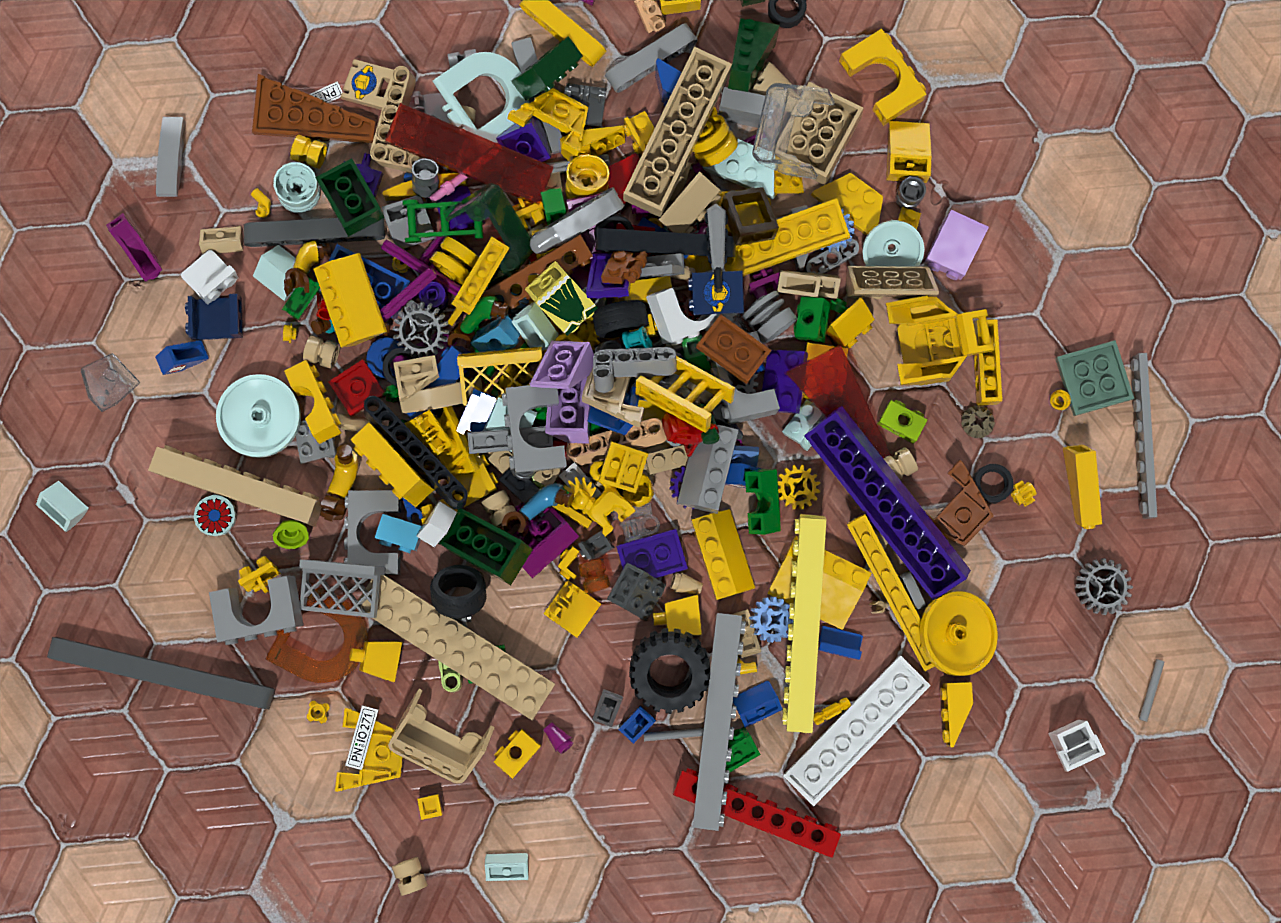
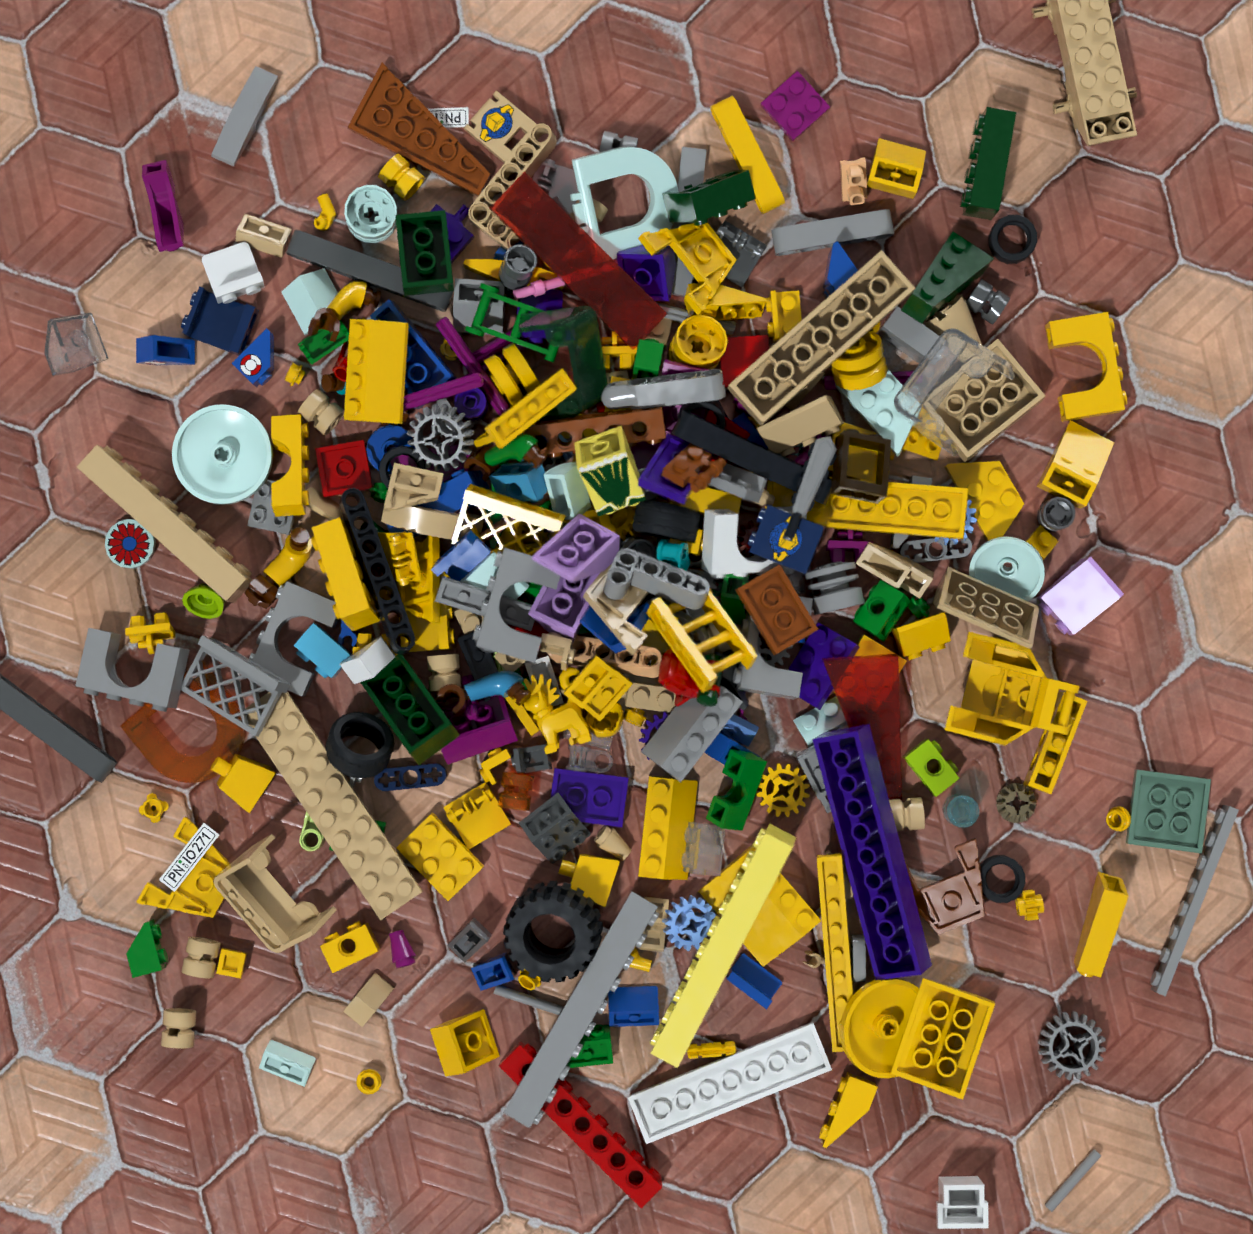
camera: 25 degrees right, 5 degrees up
none -> green slope [126,919,168,978]
none -> tan wheel [181,937,221,979]
none -> blue slope [232,328,274,387]
none -> tan slope [343,972,394,1027]
none -> yellow plate [356,1069,382,1094]
none -> dark blue beam [374,763,447,791]
none -> yellow plate [396,813,484,901]
none -> yellow slope [430,1009,500,1077]
none -> yellow plate [518,969,541,990]
none -> tan bracket [540,632,576,671]
none -> yellow plate [624,707,647,727]
none -> clear brick [682,822,725,876]
none -> light grey hinge [796,745,831,814]
none -> yellow slope [891,978,995,1100]
none -> clear light blue wheel [942,794,979,828]
none -> dark grey wheel [966,279,1010,325]

